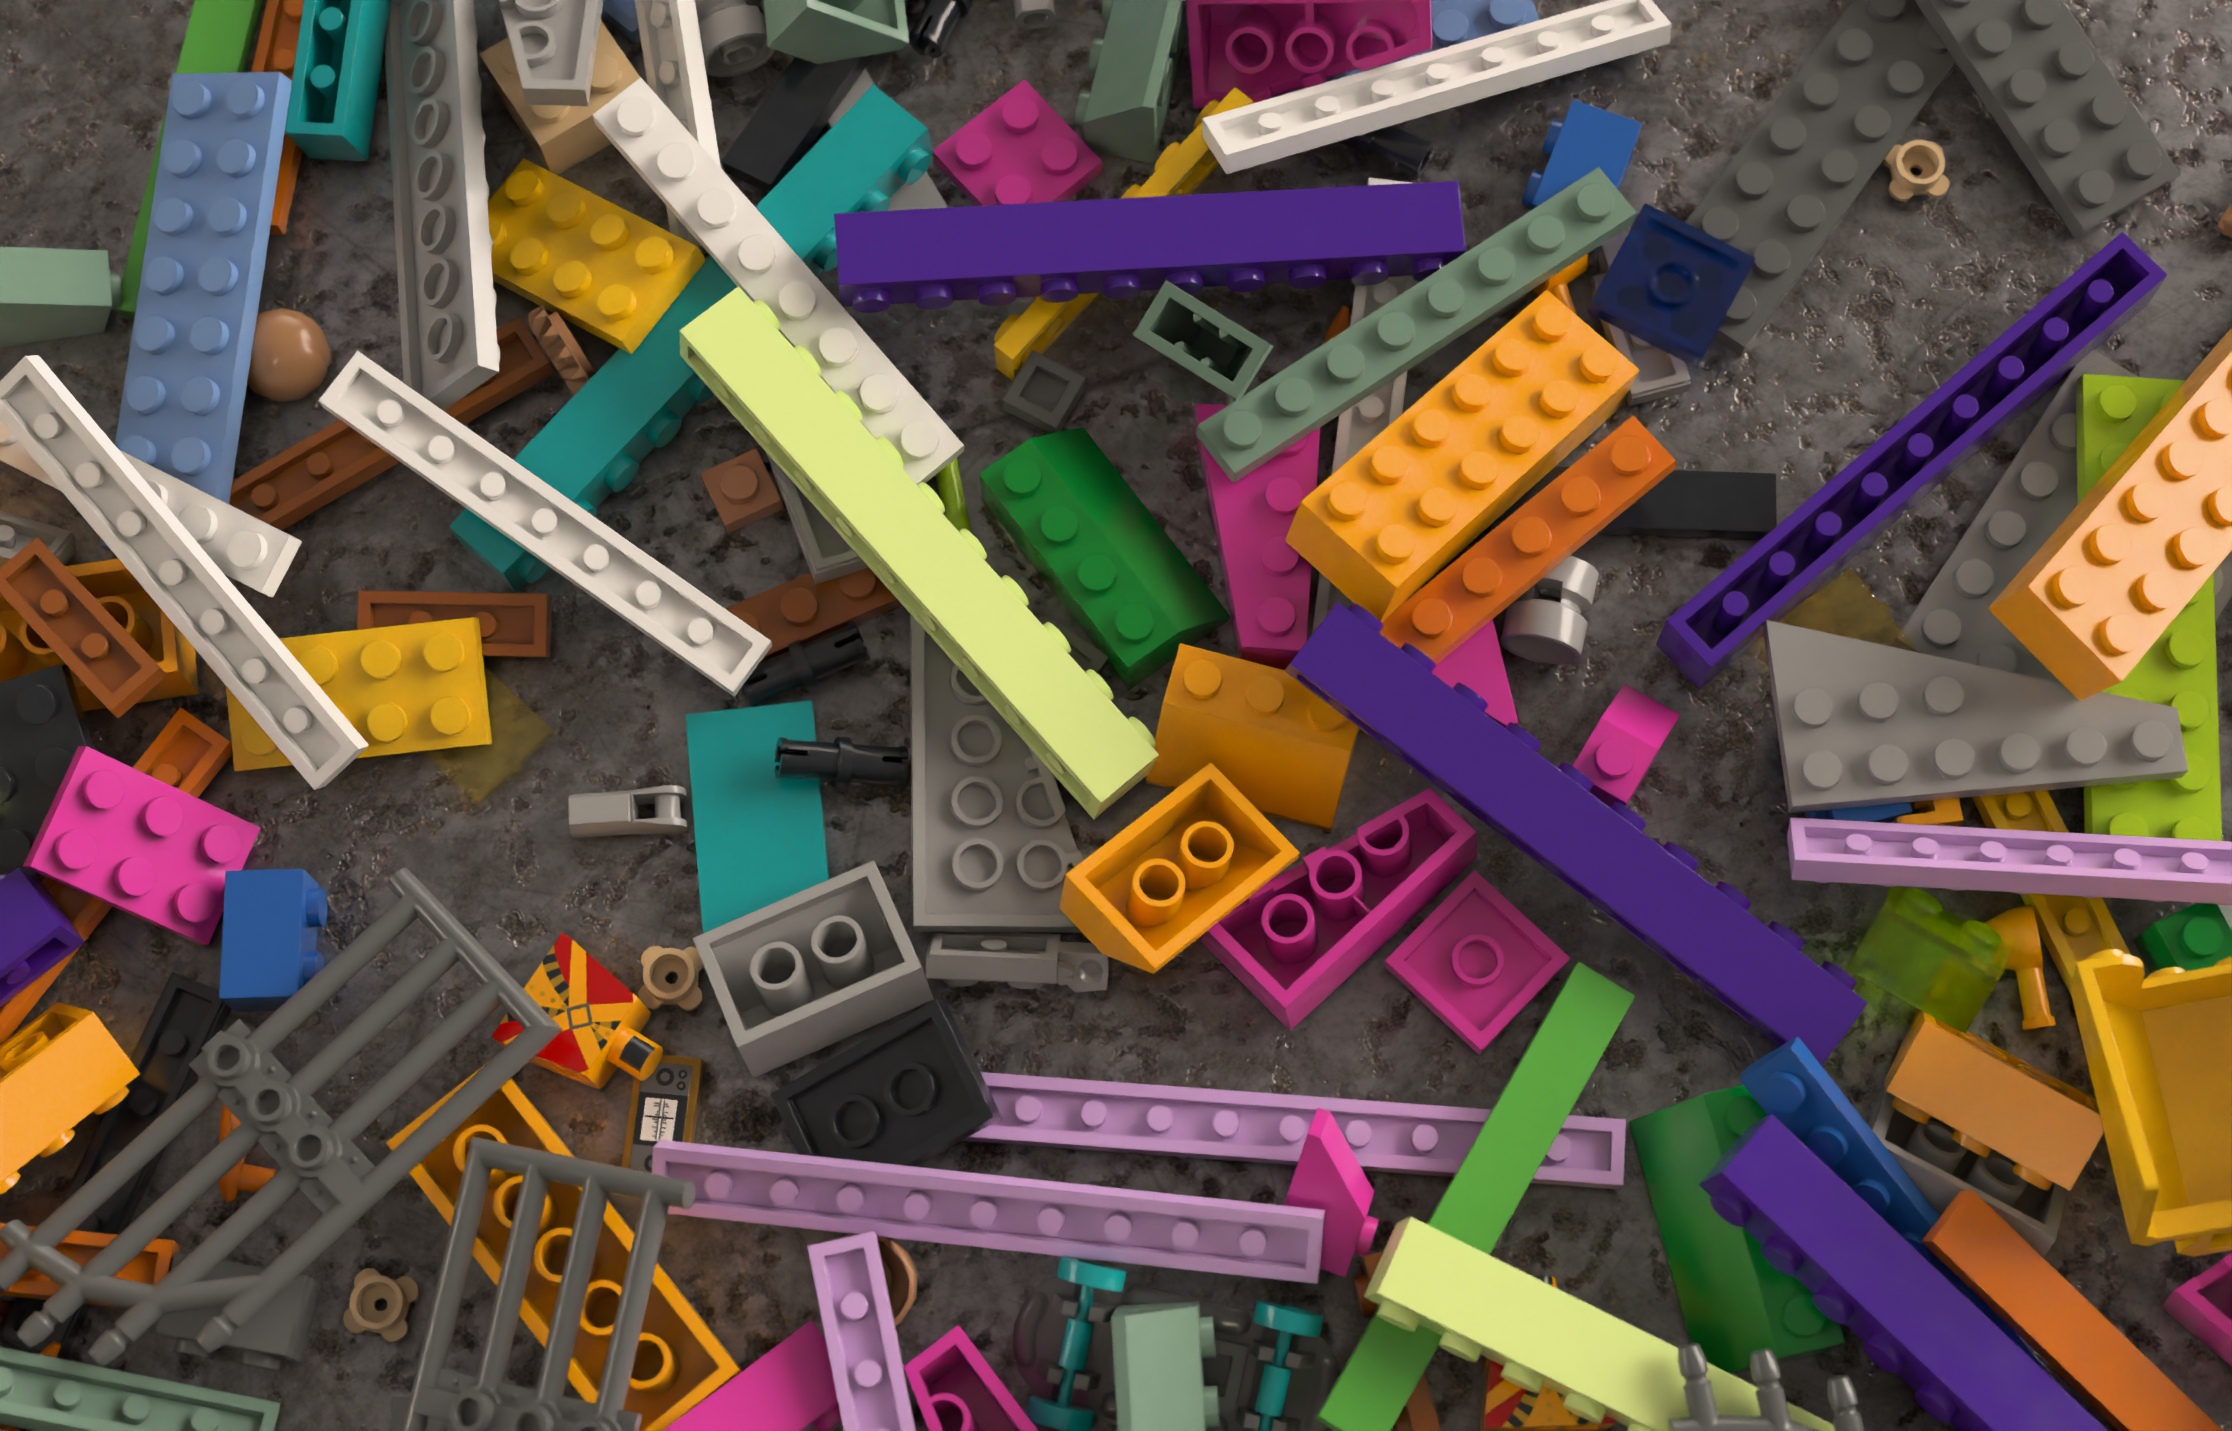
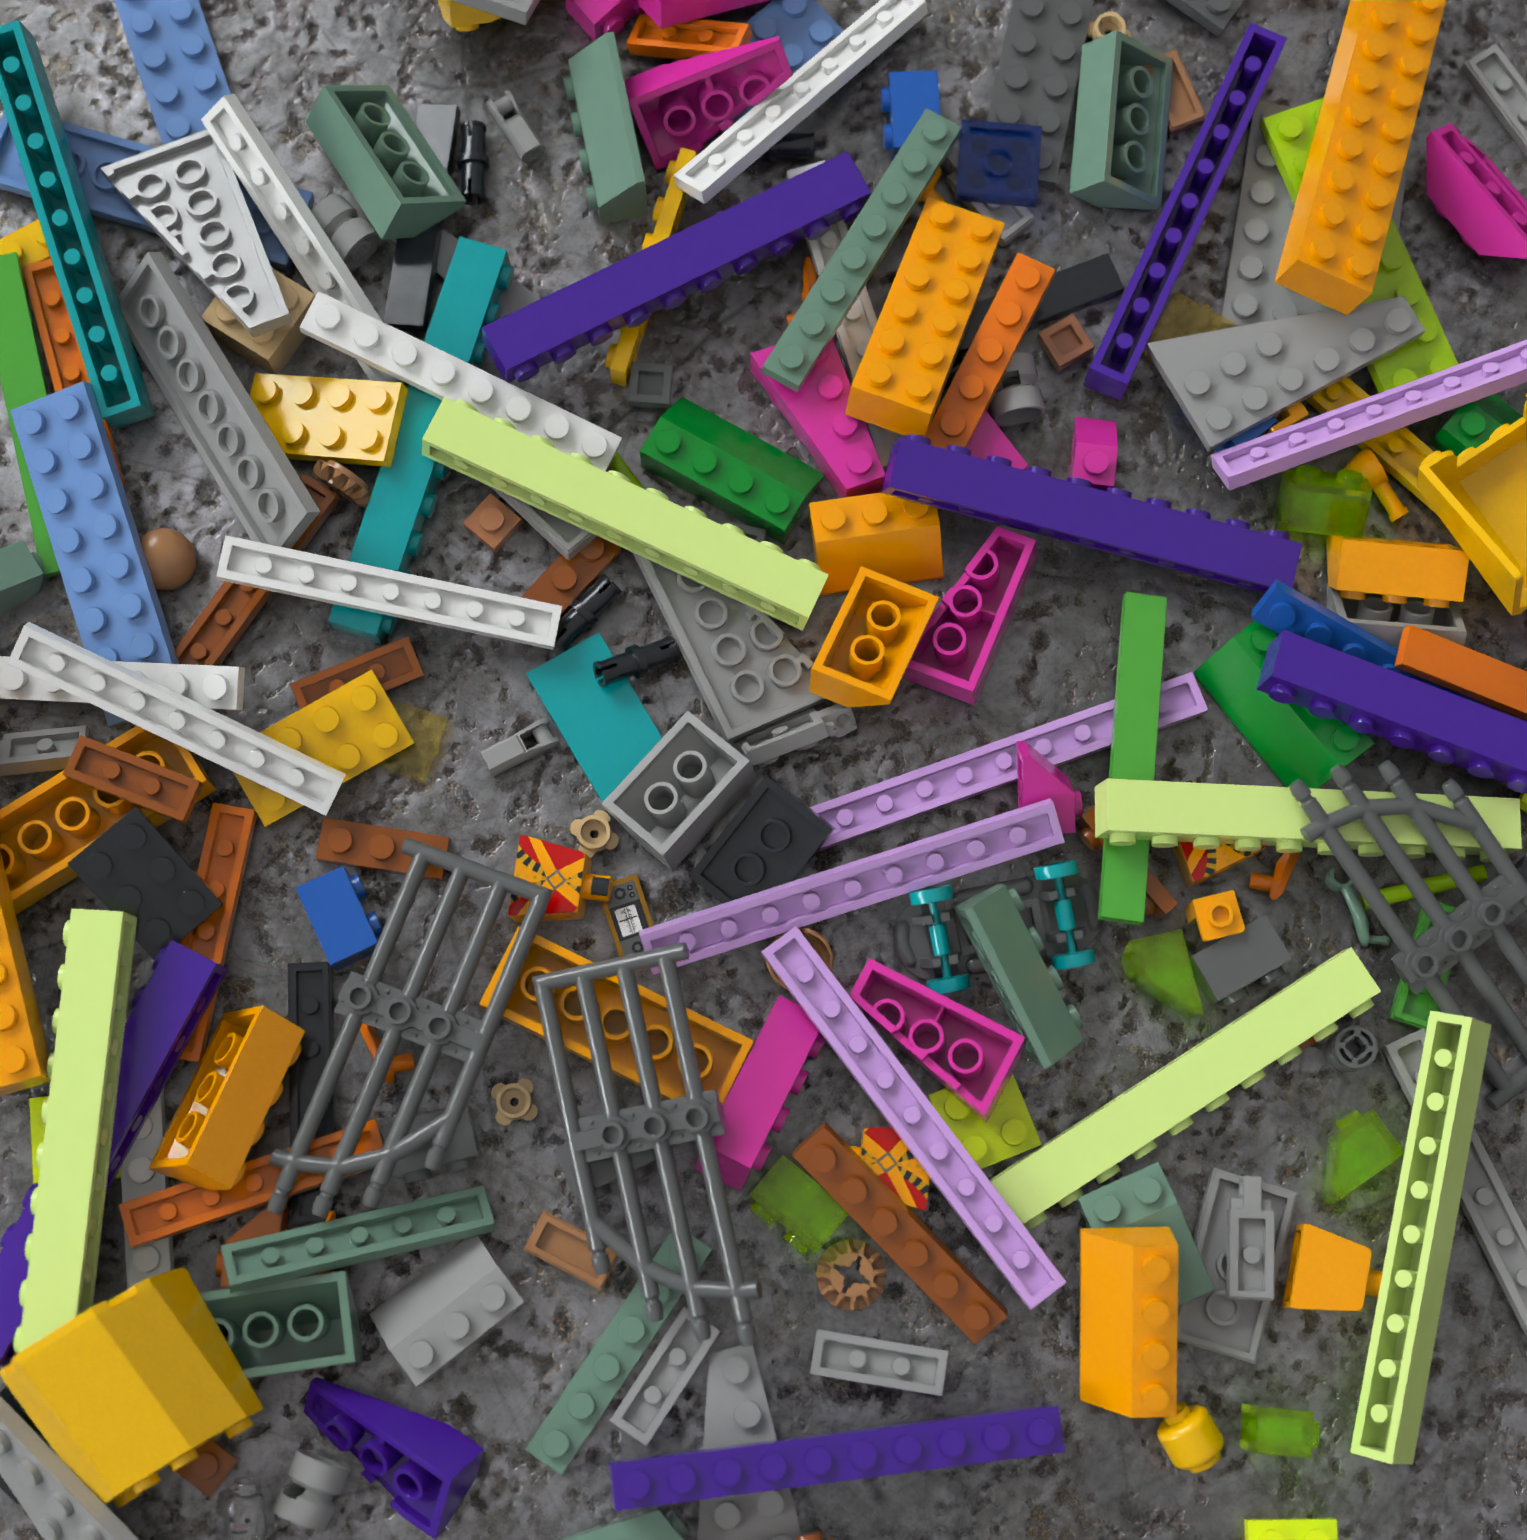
camera: 30 degrees left, 5 degrees up
dark pink plate [23,746,260,945] -> none
dark pink plate [932,79,1103,206] -> none
sand green slope [1133,280,1273,401] -> none
dark pink plate [1384,870,1570,1056] -> none
none -> dark orange plate [316,817,451,882]
none -> nougat plate [1037,314,1094,372]
none -> sand green slope [1069,30,1173,210]
none -> medium nougat tile [1143,49,1207,136]

